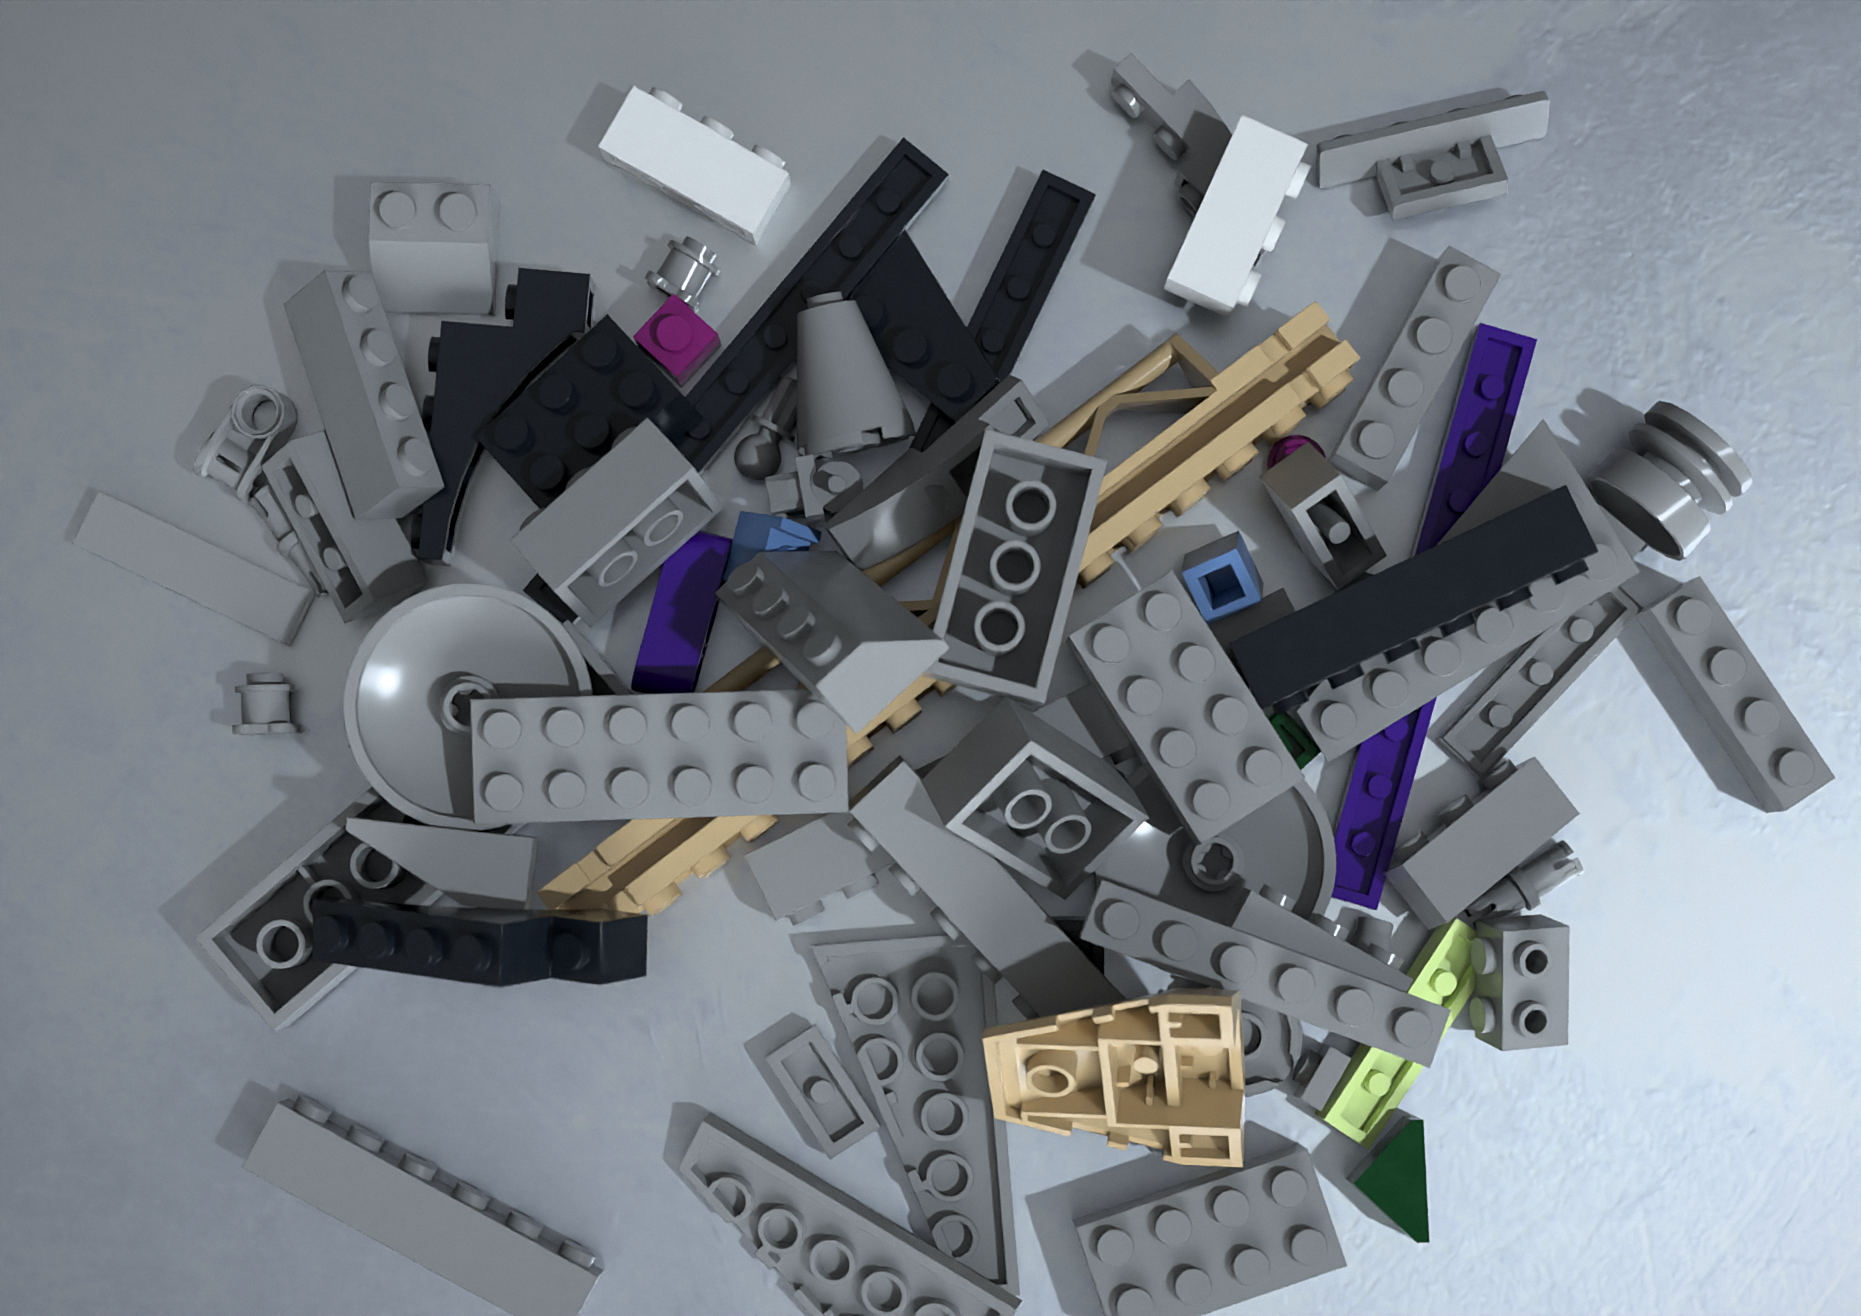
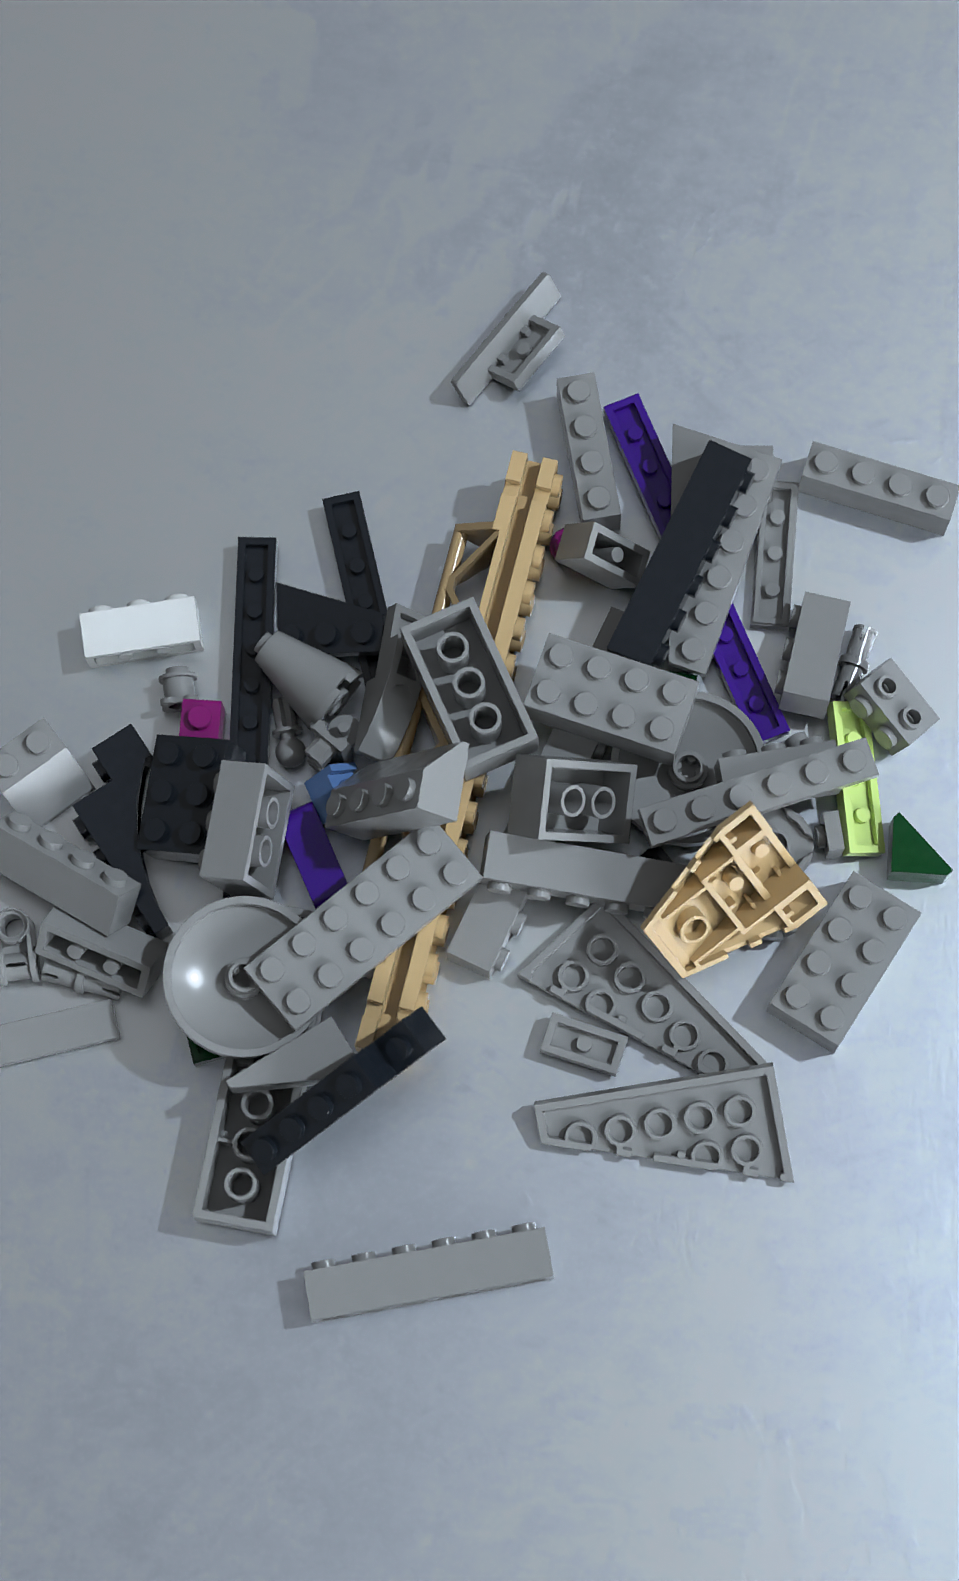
camera: 30 degrees left, 10 degrees down
light grey brick [232,673,299,735] -> none
light grey slope [1110,53,1267,266] -> none
white brick [1163,114,1311,318] -> none
medium blue brick [1181,531,1264,625] -> none
light grey wheel [1587,401,1752,561] -> none

